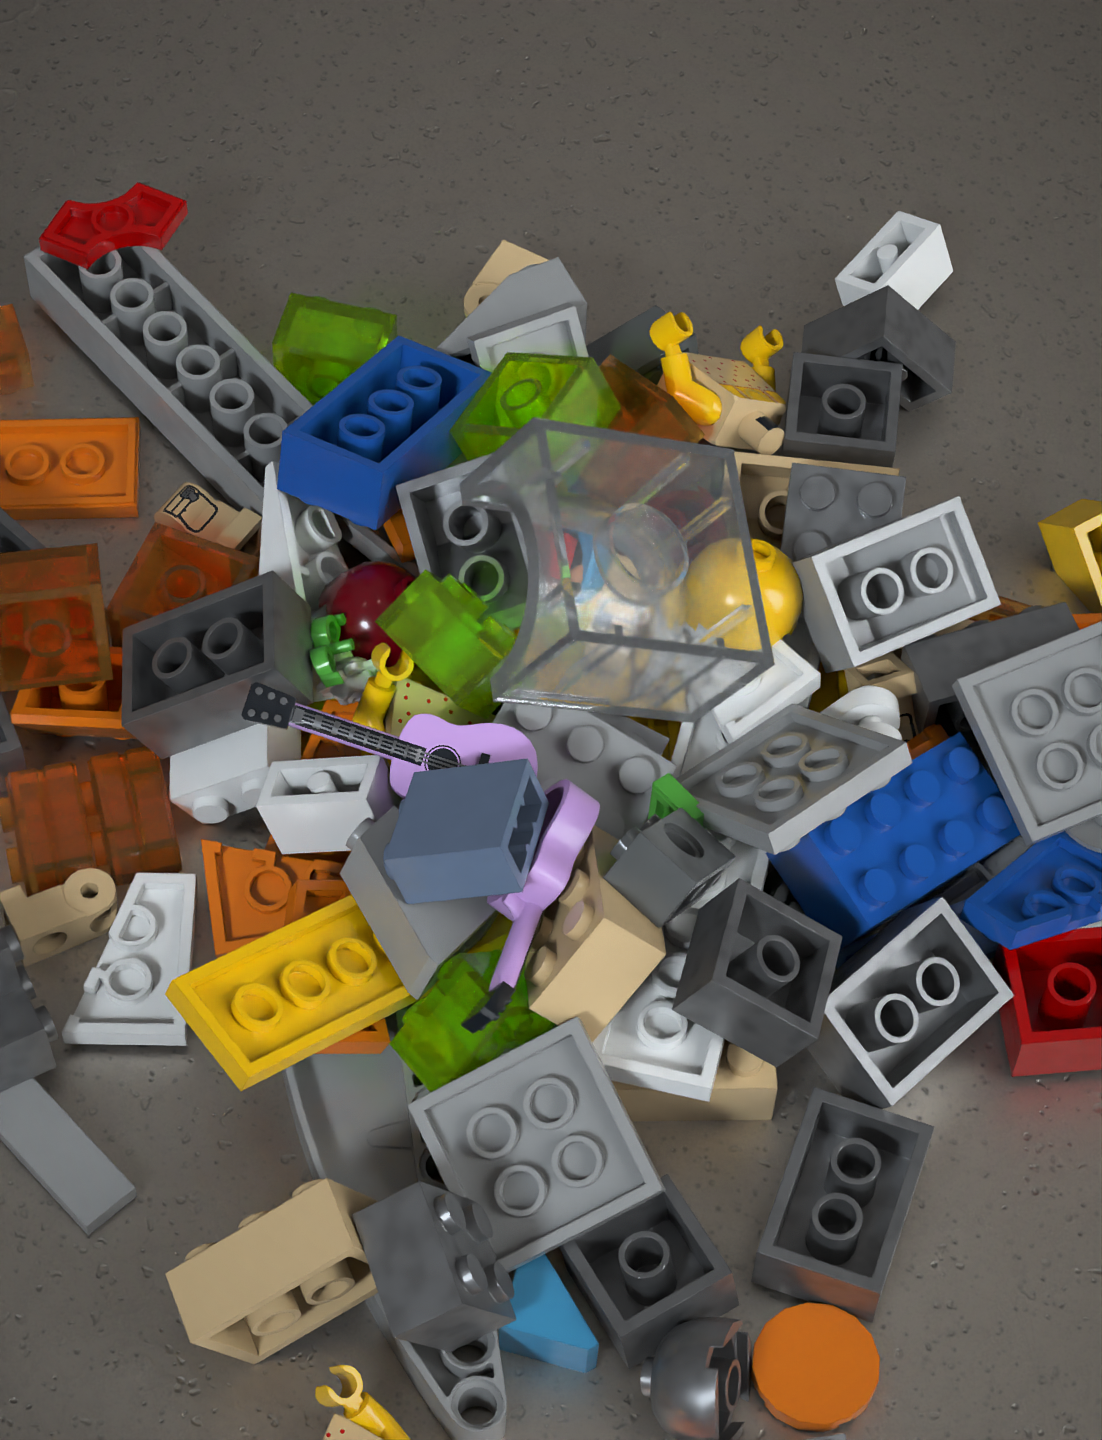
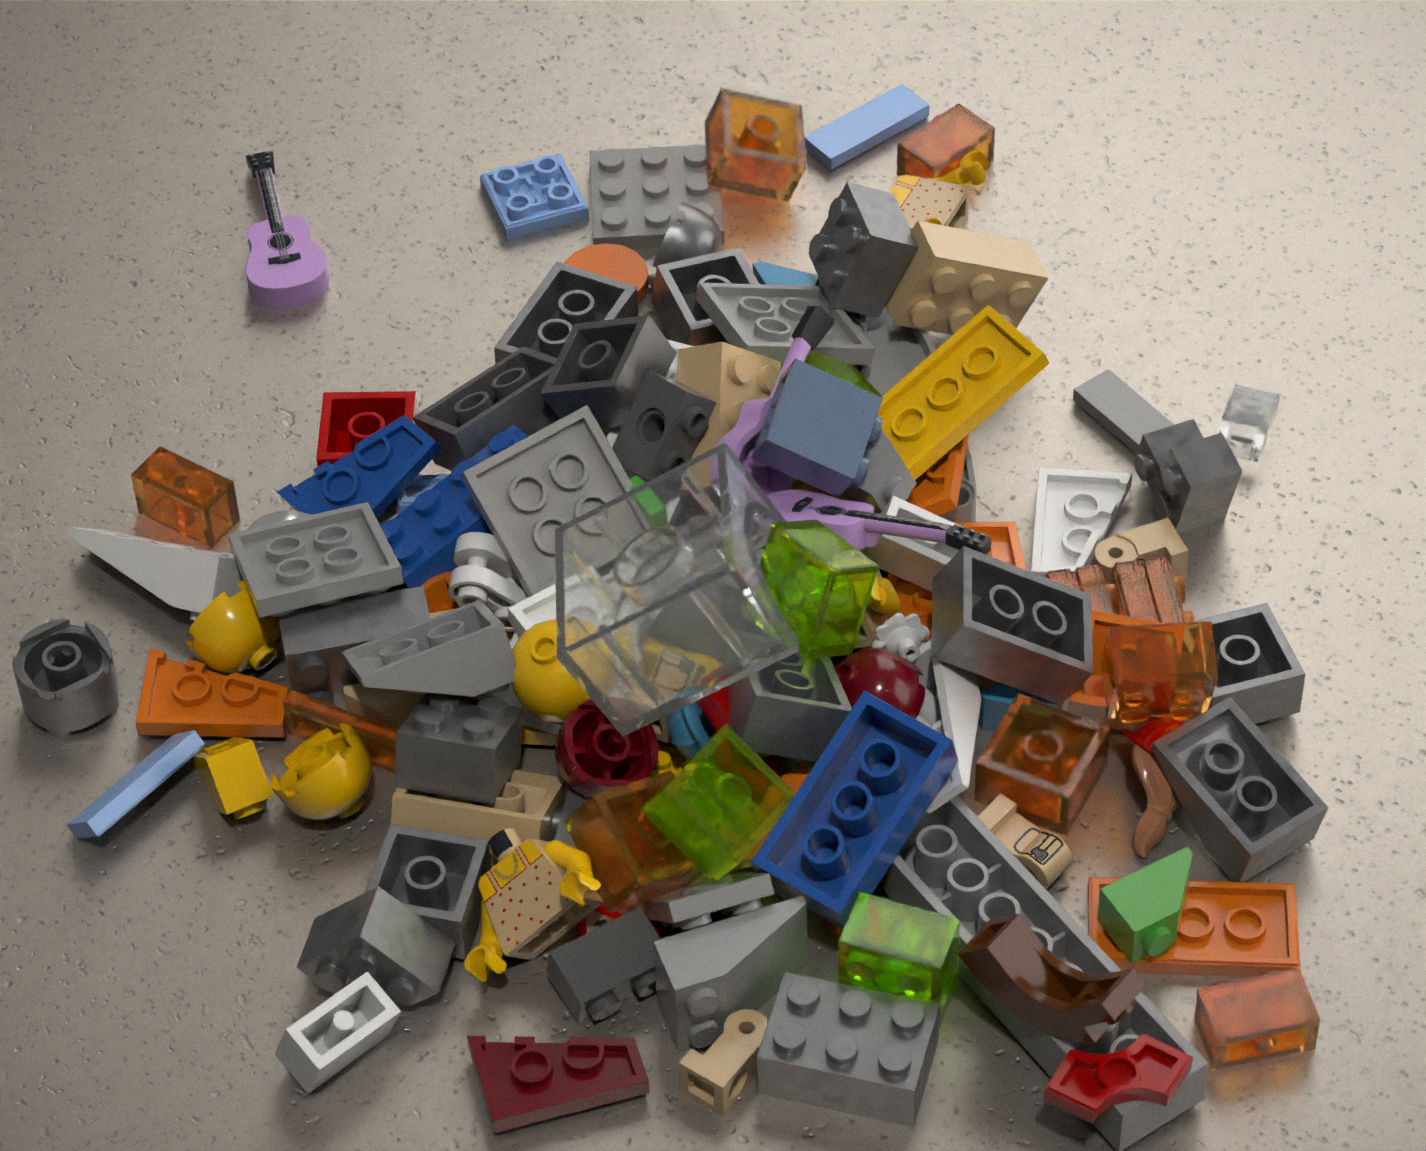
camera: 170 degrees left, 10 degrees down
bright green piece [310,613,355,688] -> none
none -> yellow cylinder [270,723,372,820]
none -> dark red wing [467,1036,650,1133]
none -> flat silver brick [757,971,940,1128]
none -> reddish brown arch [958,913,1146,1044]
none -> bright green slope [1097,847,1193,964]

